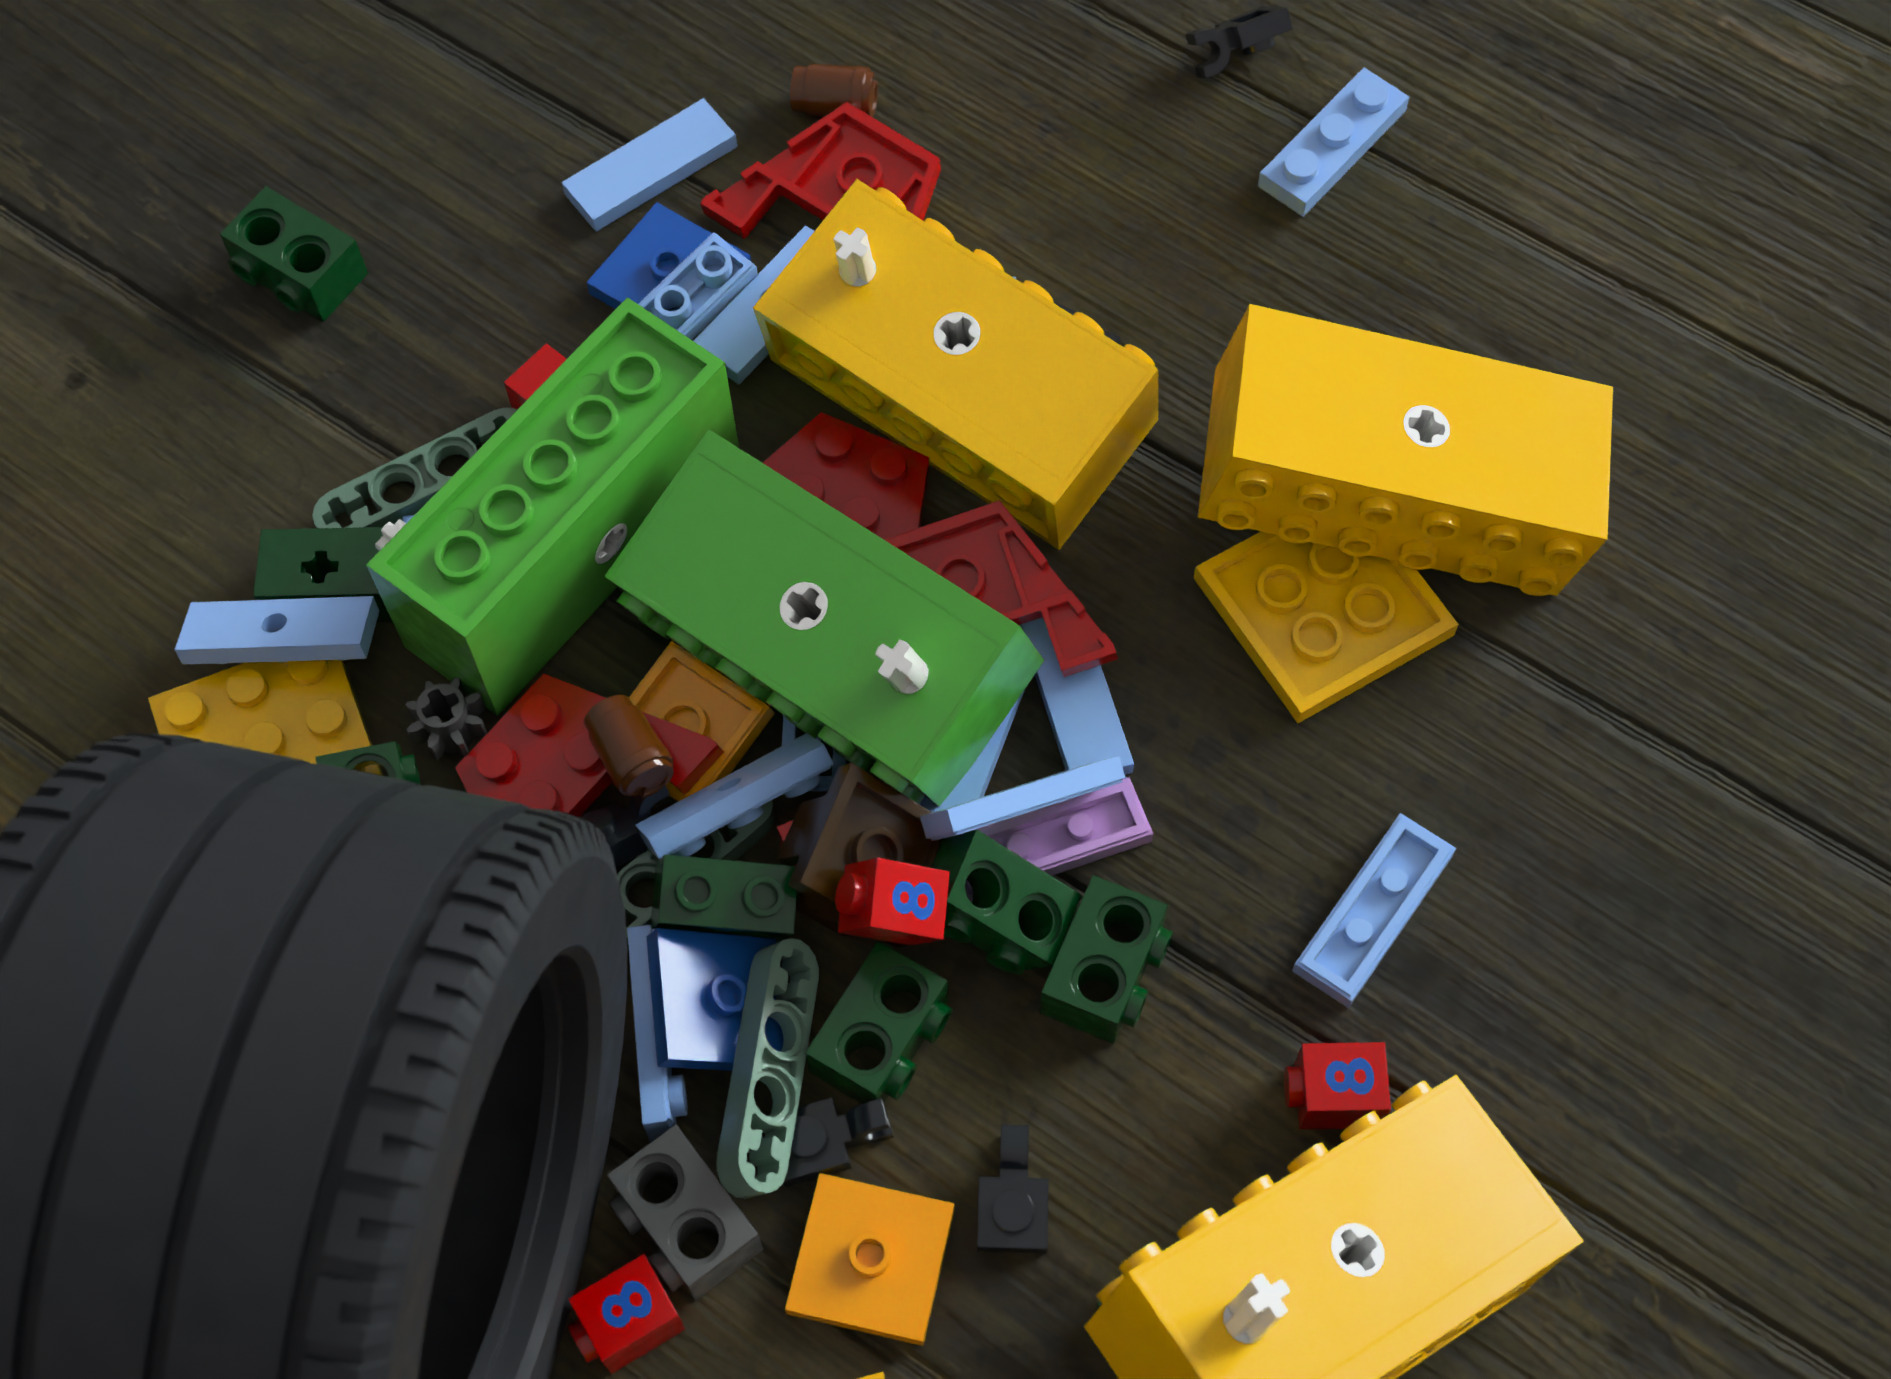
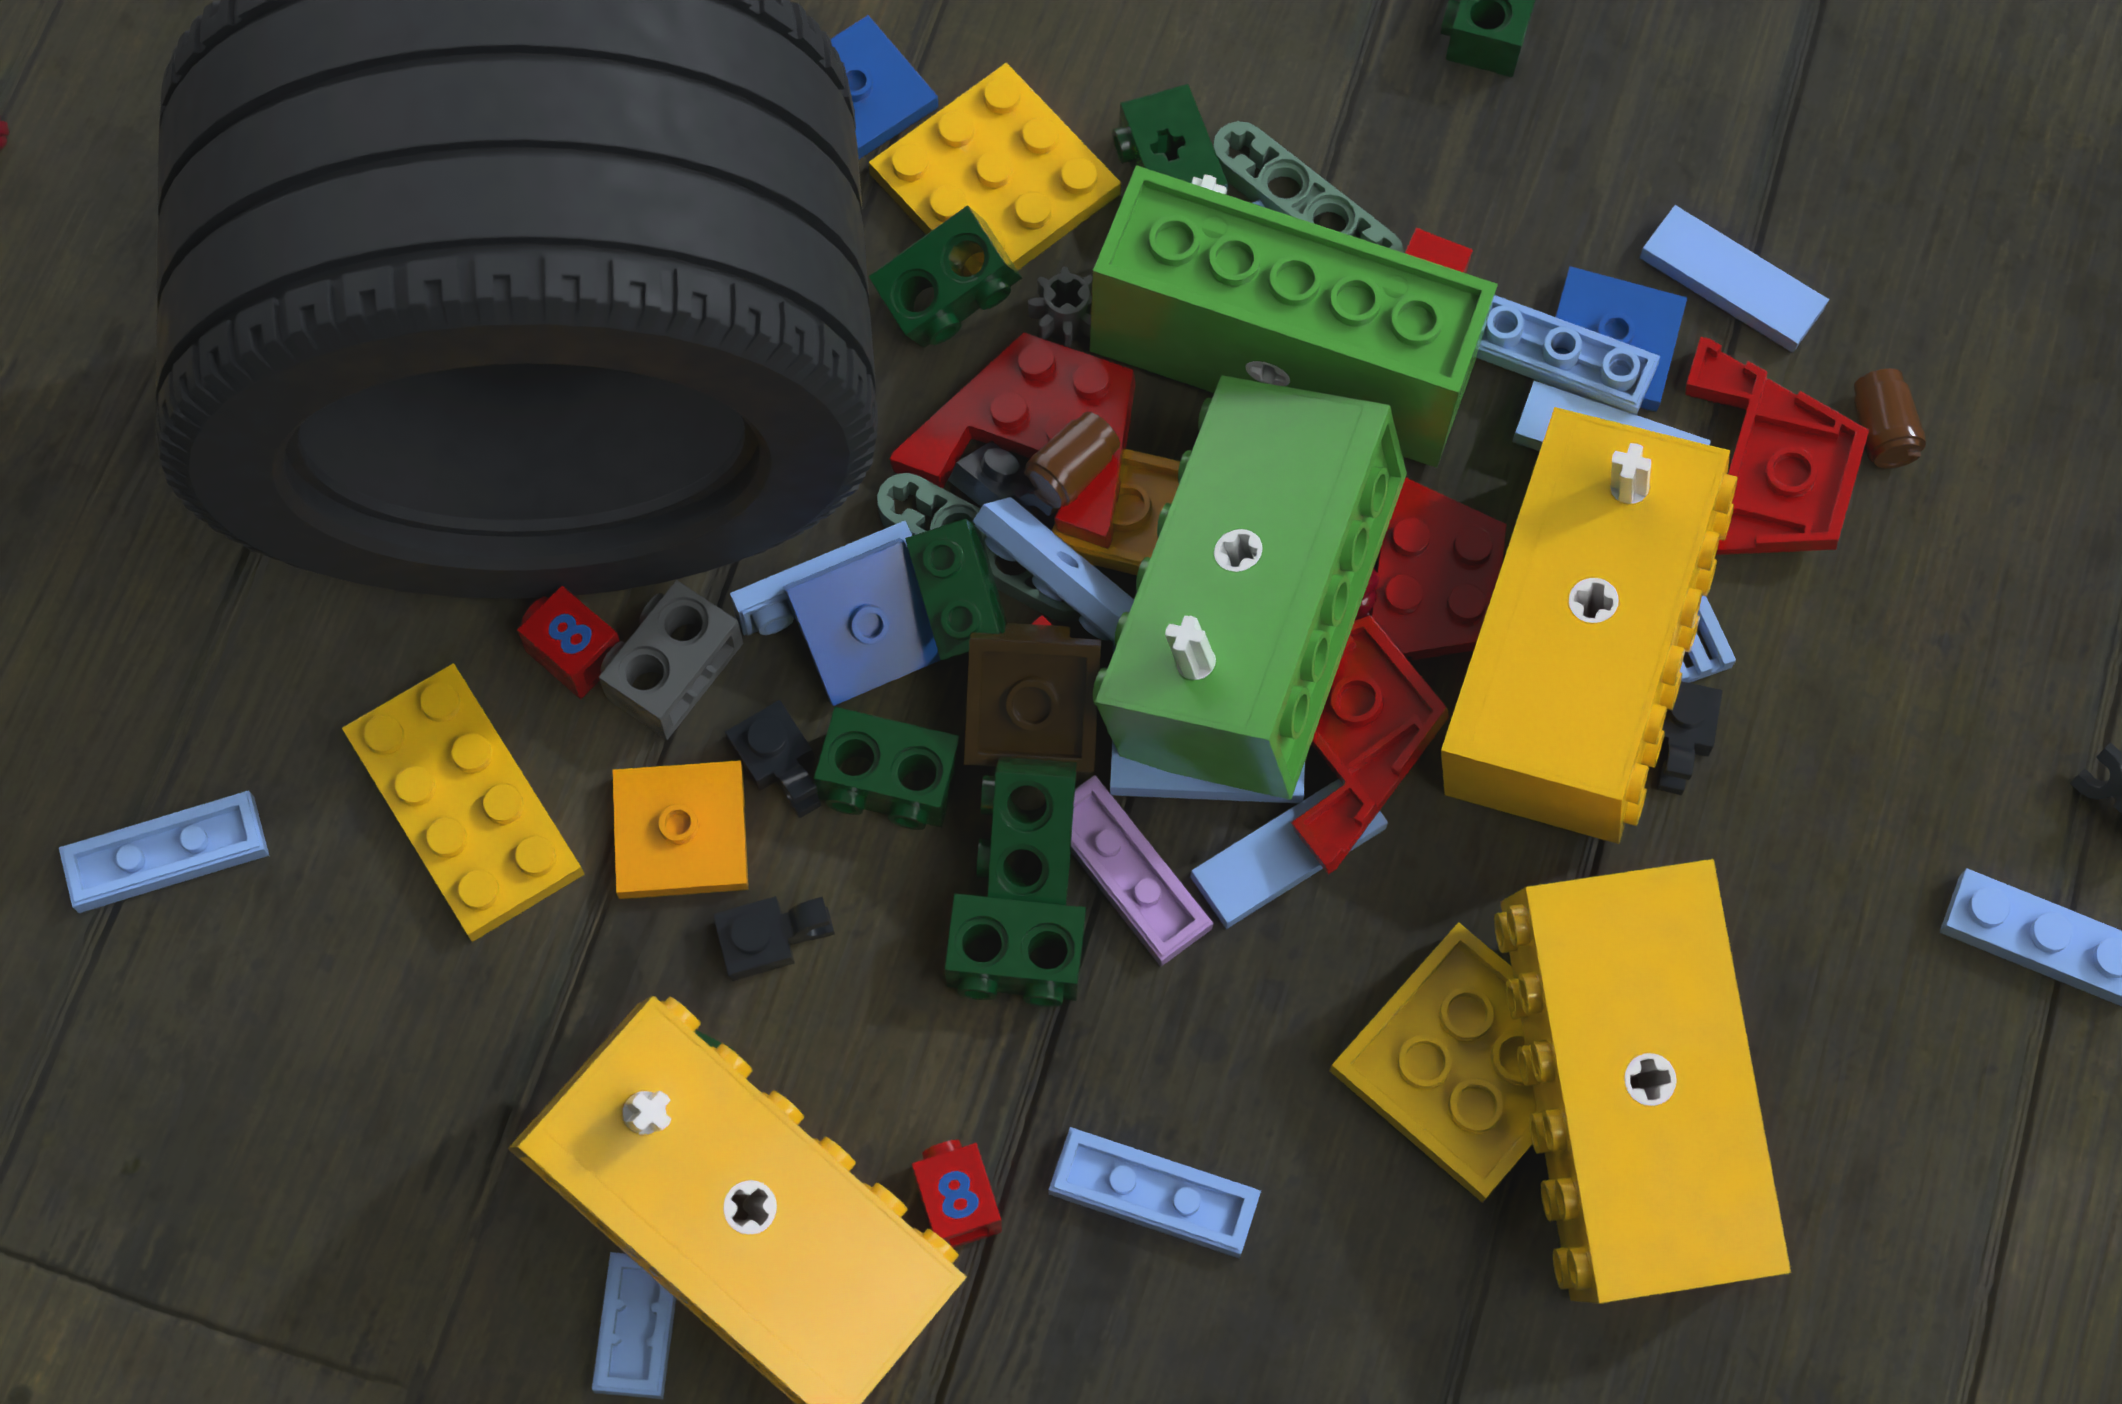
camera: 70 degrees right, 5 degrees up
light blue tile [175,596,379,665] -> none
sand green beam [717,938,819,1199] -> none
red brick [835,857,950,945] -> none
light blue tile [920,756,1126,841] -> none

